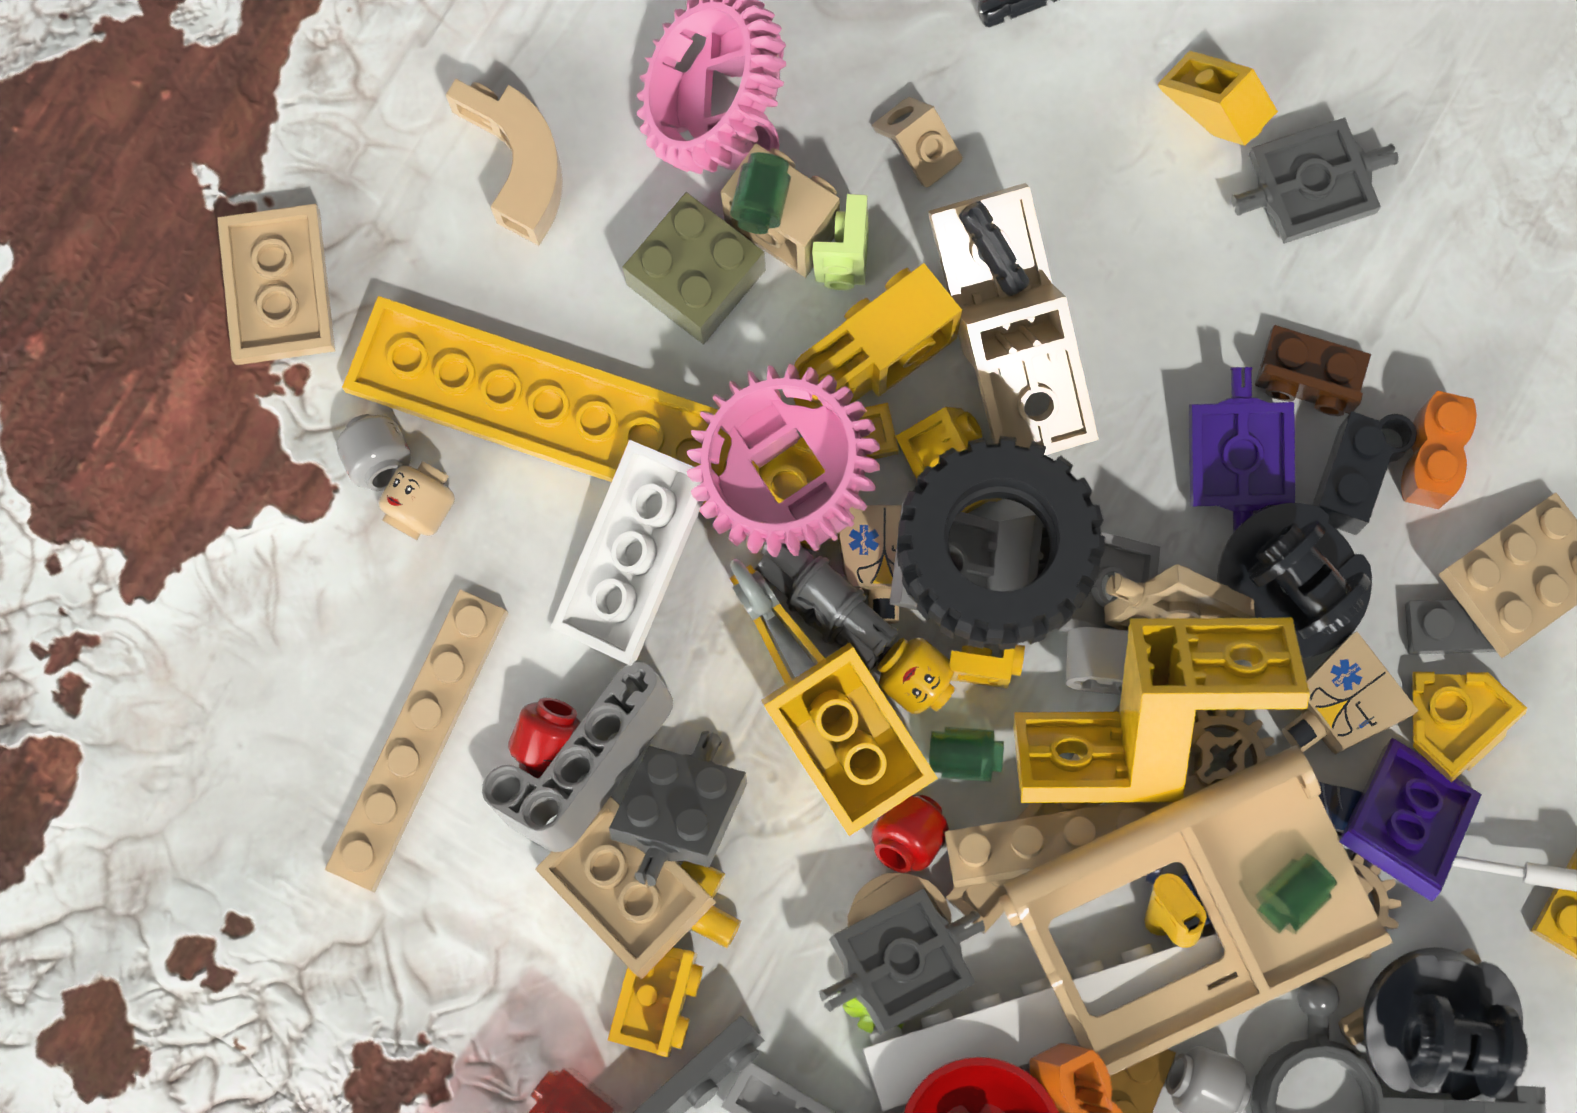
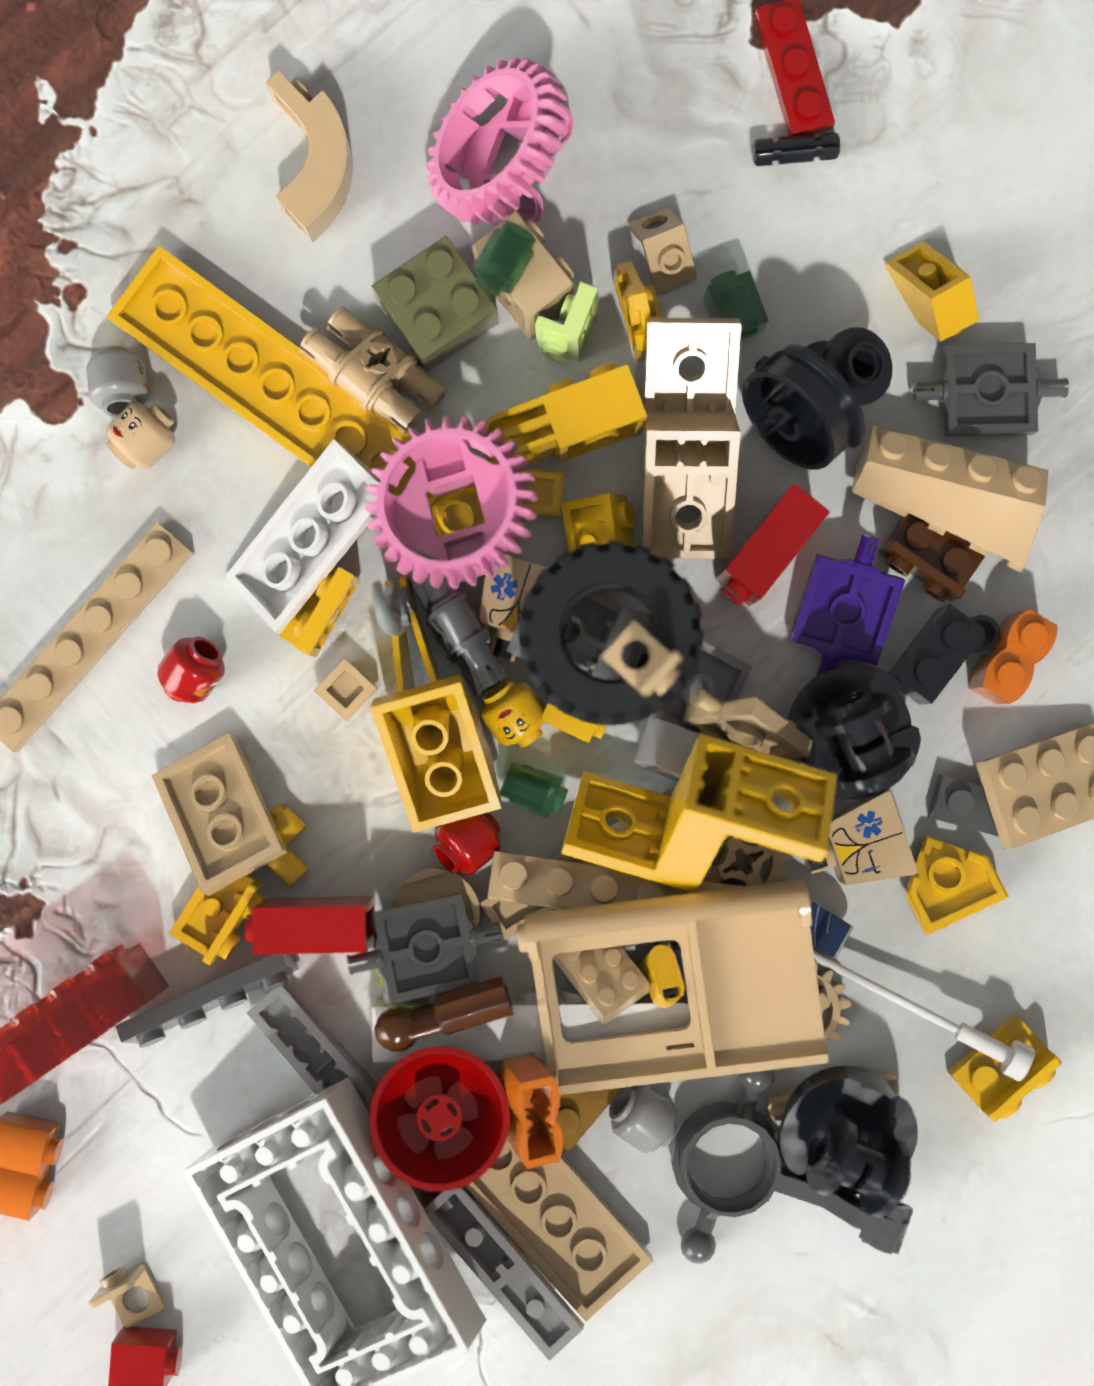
camera: 10 degrees right, 10 degrees up
tan plate [217,204,335,365] -> none
light grey beam [482,662,673,852] -> none
dark grey plate [609,731,747,886] -> none
black axle [959,201,1030,296] -> none
clear green brick [1256,853,1338,934] -> none
dark purple tile [1339,738,1482,902] -> none
none -> red brick [245,896,375,955]
none -> yellow bracket [279,566,361,658]
none -> tan pin [299,306,448,435]
none -> tan plate [313,658,379,721]
none -> reddish brown piece [375,976,514,1052]
none -> tan piece [553,909,650,1025]
none -> tan bracket [602,621,682,697]
none -> yellow plate [613,261,663,362]
none -> clear green brick [703,270,769,340]
none -> red brick [715,483,831,606]
none -> black piece [742,327,893,470]
none -> tan wedge [852,425,1049,573]

